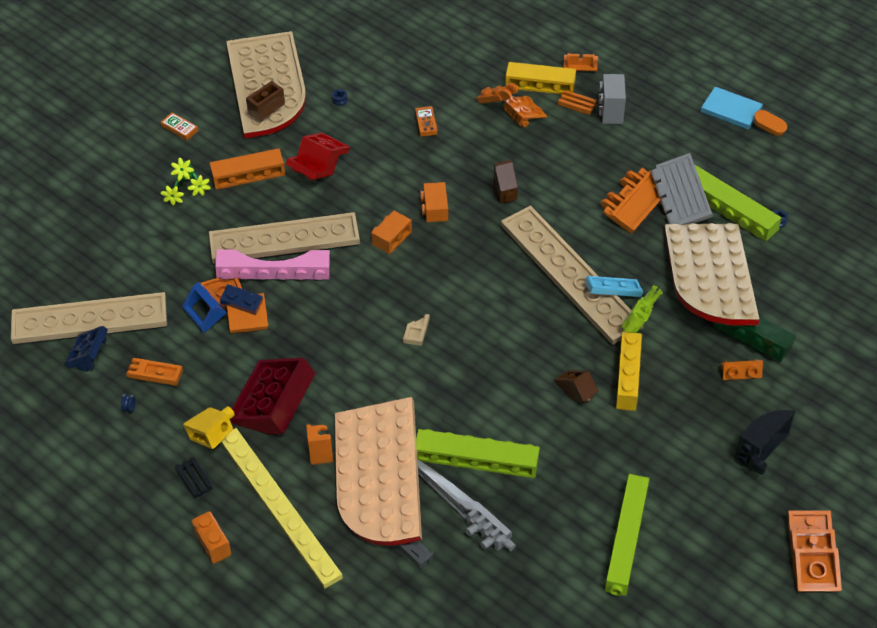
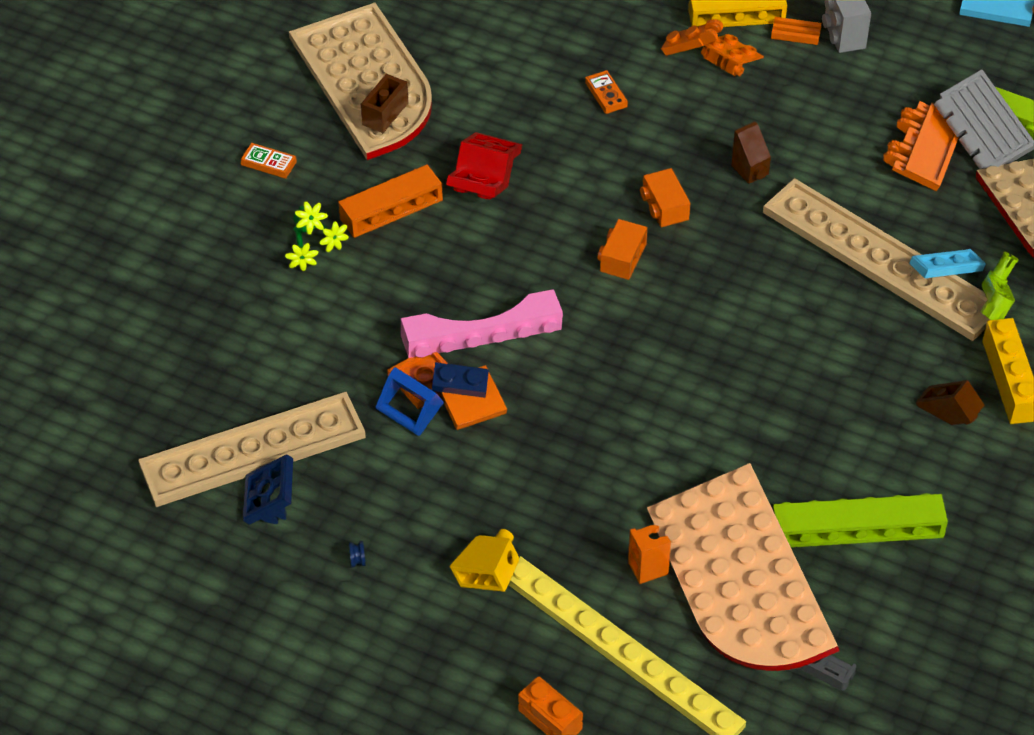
camera: 15 degrees left, 0 degrees up
orange hinge [126,358,183,386] -> none
black tile [175,457,213,499] -> none
tan plate [209,212,360,264] -> none
dark red slope [230,357,316,434] -> none
dark blue bush [332,89,348,106] -> none
tan tile [403,314,430,346] -> none
light grey piece [417,459,516,551] -> none

